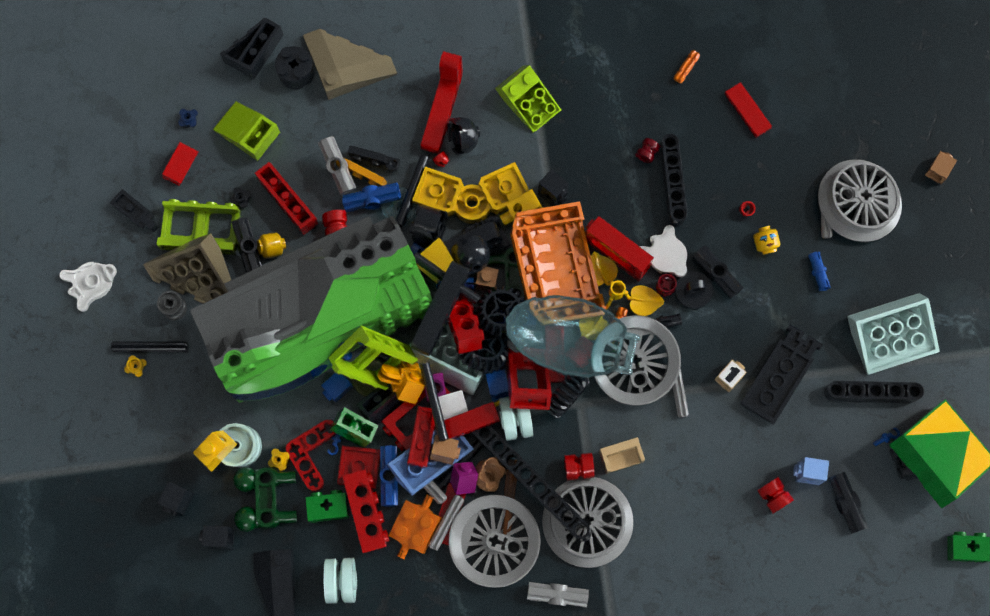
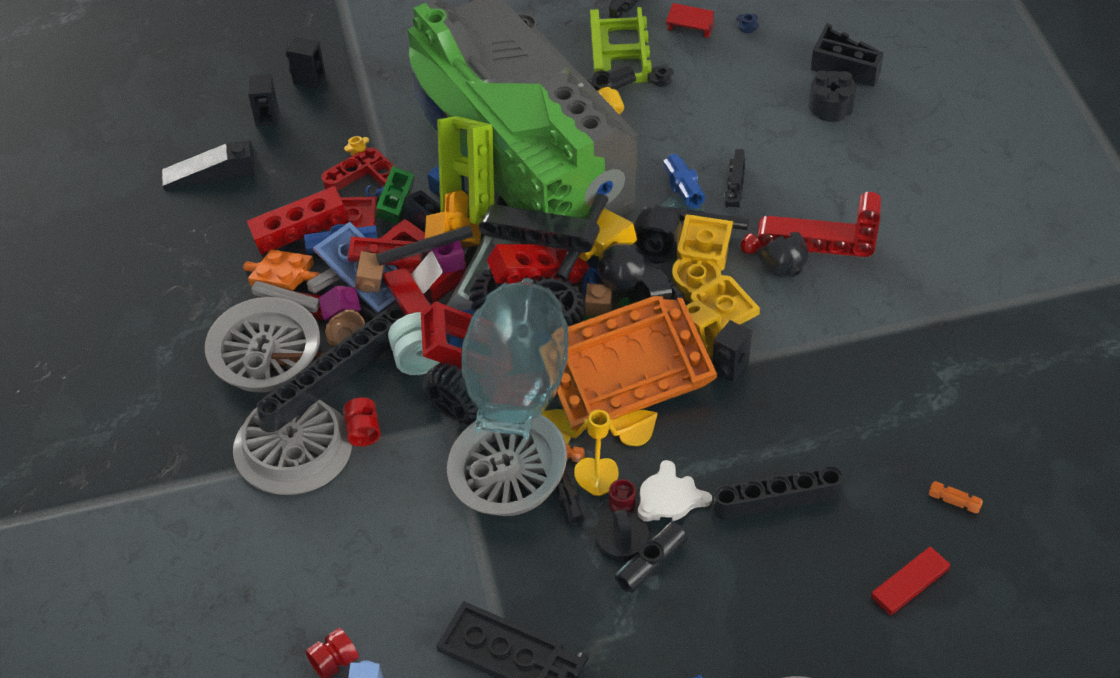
camera: 85 degrees right, 25 degrees down
dark tan slope [143,233,231,304] -> none
yellow torso [193,430,237,472] -> none
lime slope [213,101,280,161] -> none
light aqua wheel [219,423,262,468] -> none
dark green piece [233,467,297,532] -> none
red brick [255,161,319,235] -> none
dark tan slope [303,29,397,100] -> none
green brick [306,490,349,523] -> none
light grey piece [318,136,356,195] -> none
red wheel [322,210,347,236] -> none
light aqua wheel [324,558,357,604] -> none
light orange hinge [336,158,387,187] -> none
lime slope [495,65,561,133] -> none
light grey piece [527,582,589,607] -> none
red piece [585,216,654,282] -> none
tan panel [599,437,645,474] -> none
dark red wheel [635,138,661,164] -> none
light grey axle [673,368,689,418] -> none
brick [715,360,747,392] -> none
red hinge [739,201,756,217] -> none
yellow head [754,226,780,255] -> none

